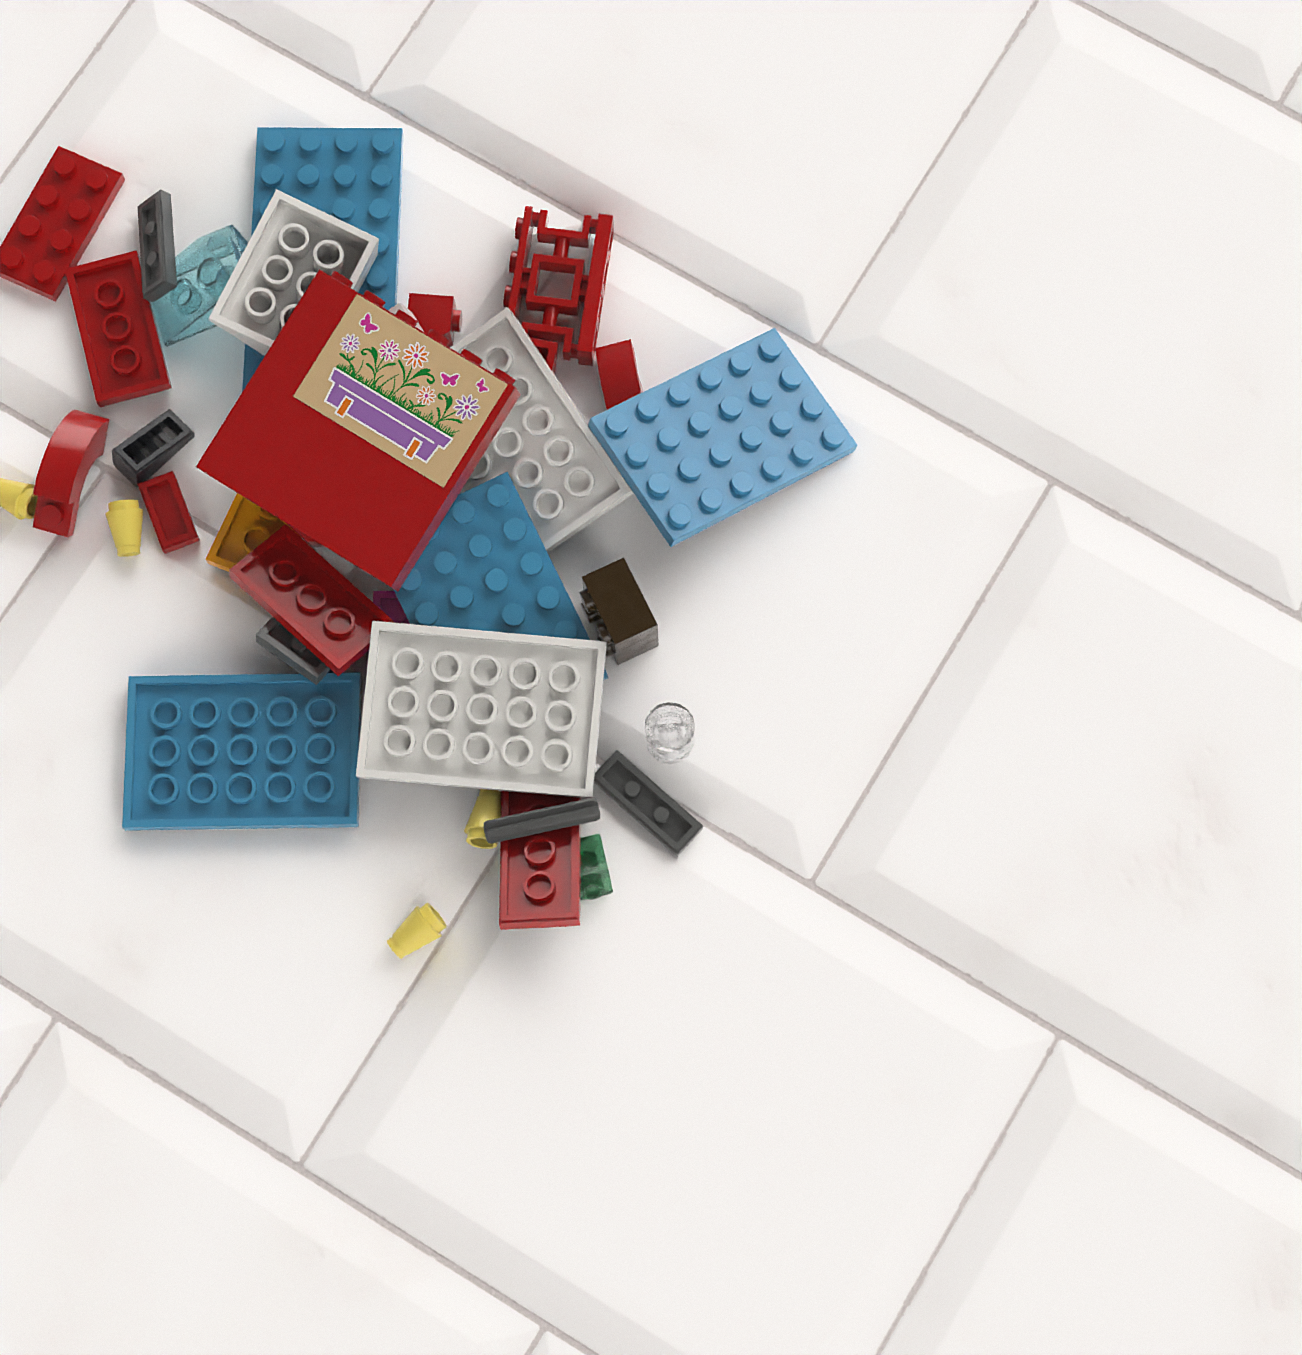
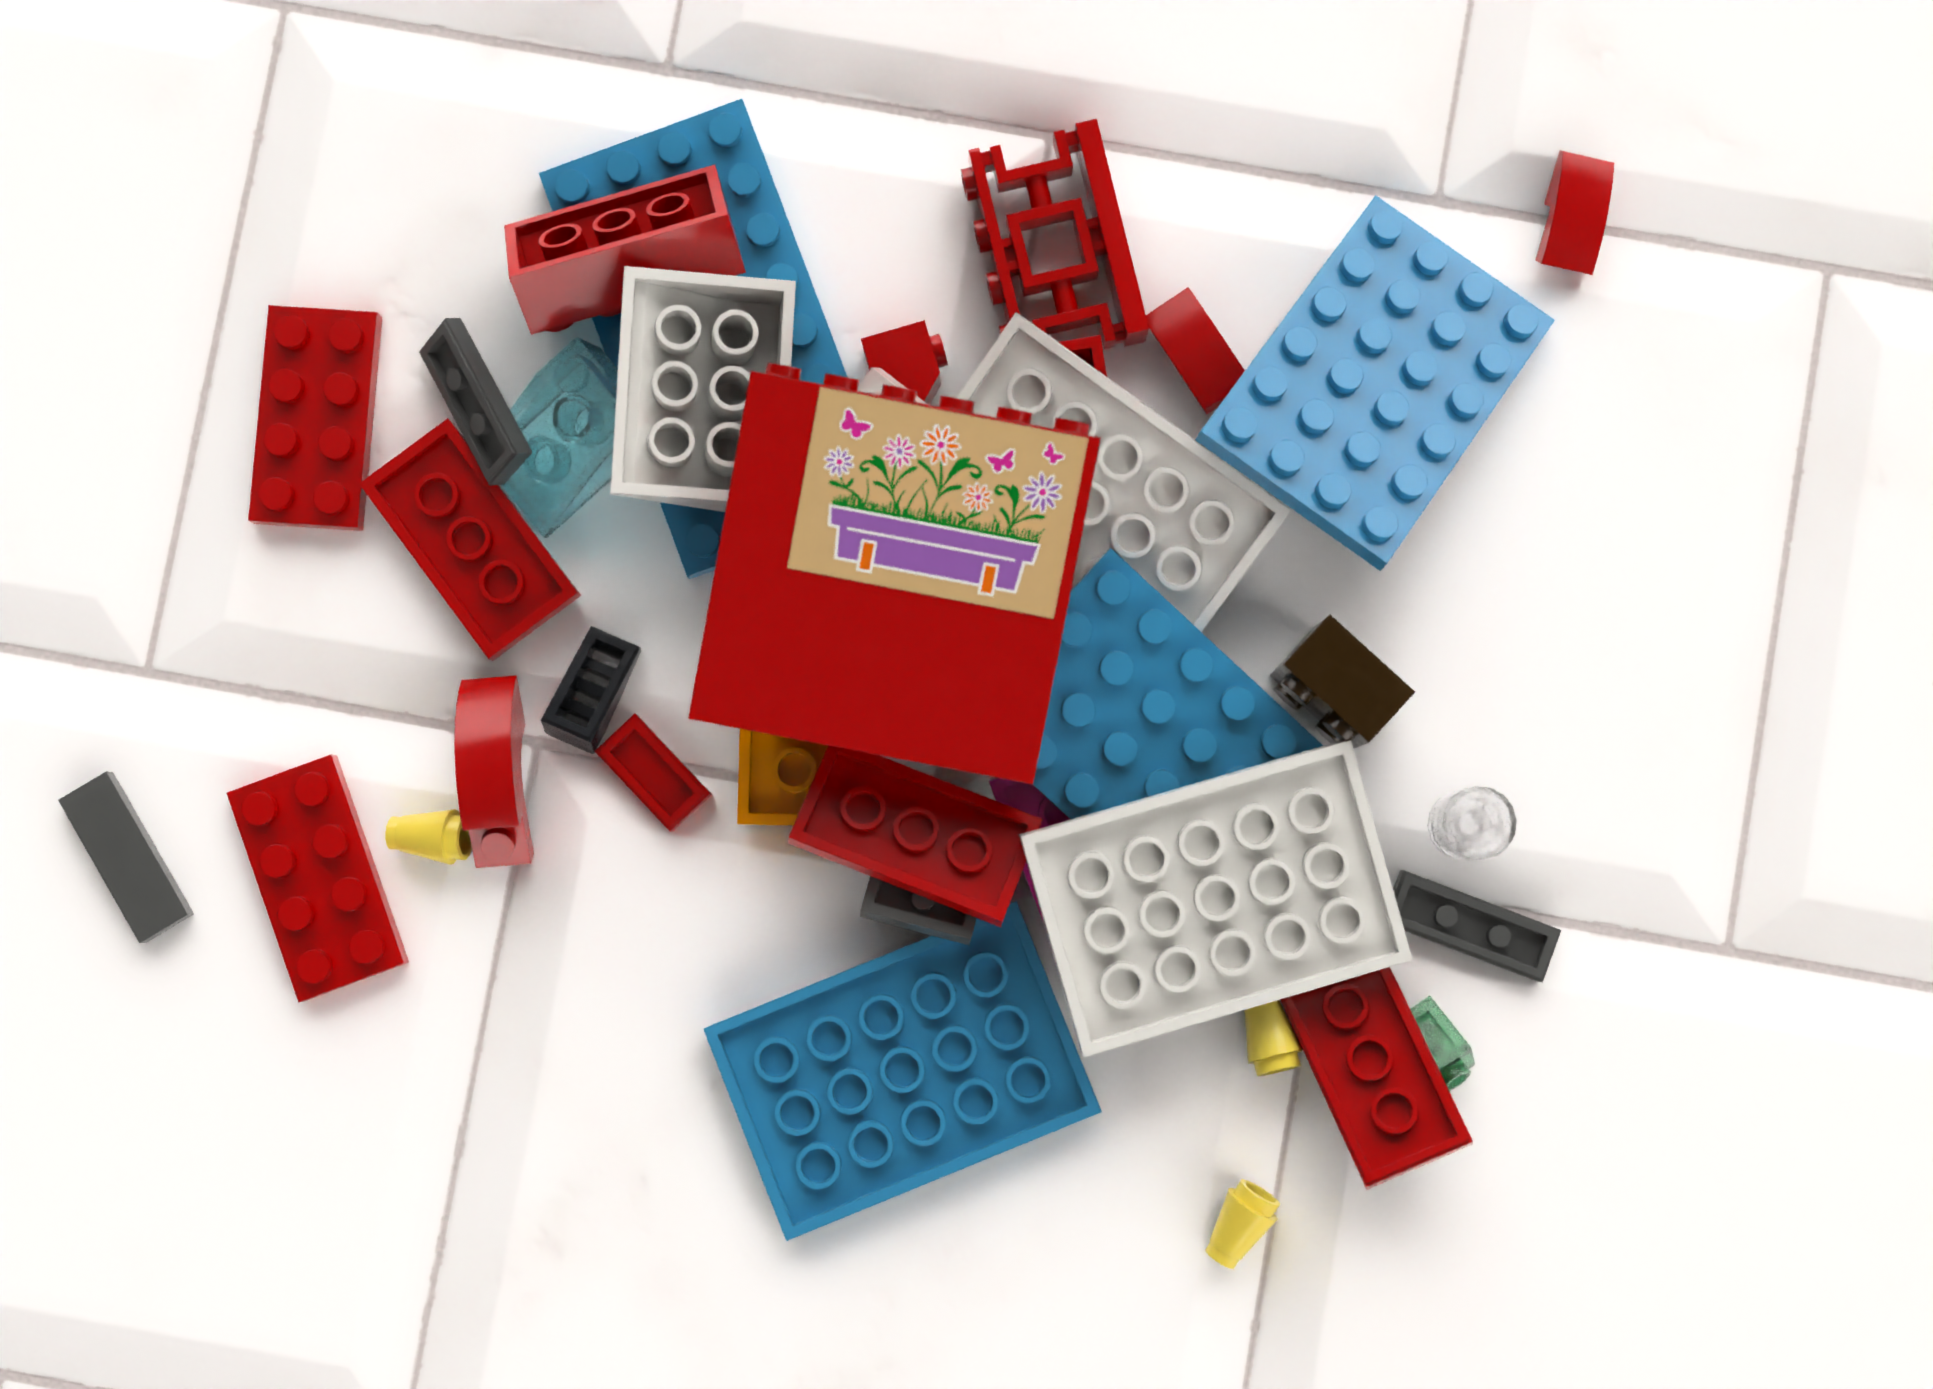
camera: 20 degrees left, 10 degrees up
light yellow cone [105,499,143,557] -> none
dark grey axle [483,797,601,844] -> none
none -> red slope [504,164,746,335]
none -> red slope [1535,150,1614,275]

